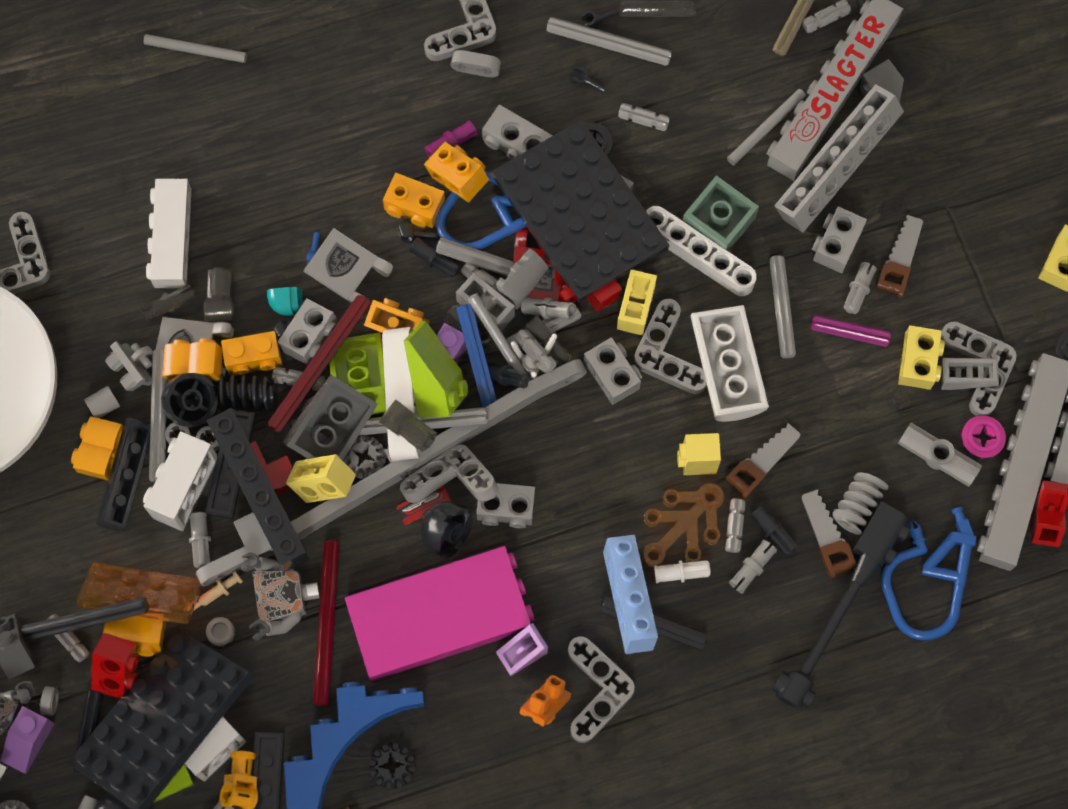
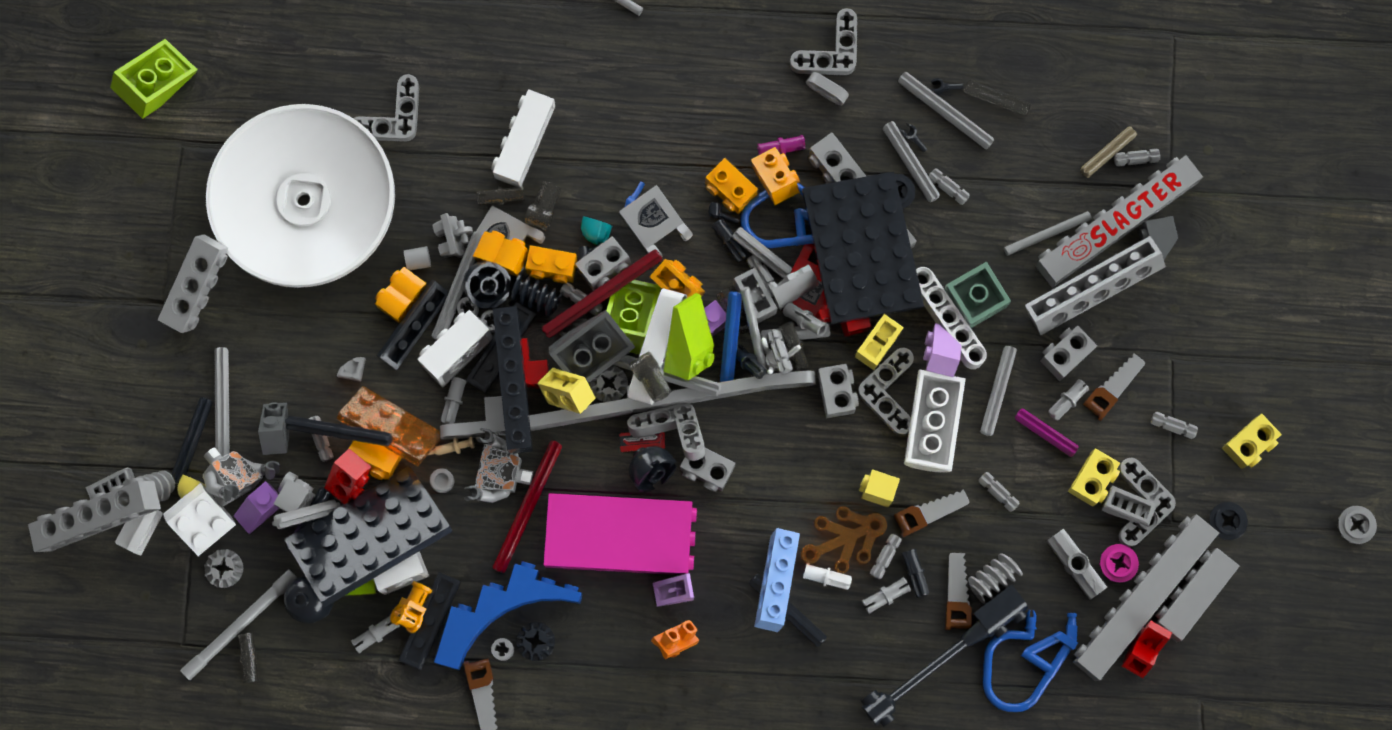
camera: 20 degrees right, 5 degrees up
light grey beam [568,636,635,743] -> none
none -> light grey axle [272,500,341,529]
none -> light grey brick [273,478,315,512]
none -> light grey tile [337,357,366,382]
none -> light grey bush [491,638,514,661]
none -> light grey axle [883,121,940,202]
none -> lavender slope [923,323,961,377]
none -> light grey axle [978,472,1020,512]
none -> light grey axle [1151,412,1198,439]

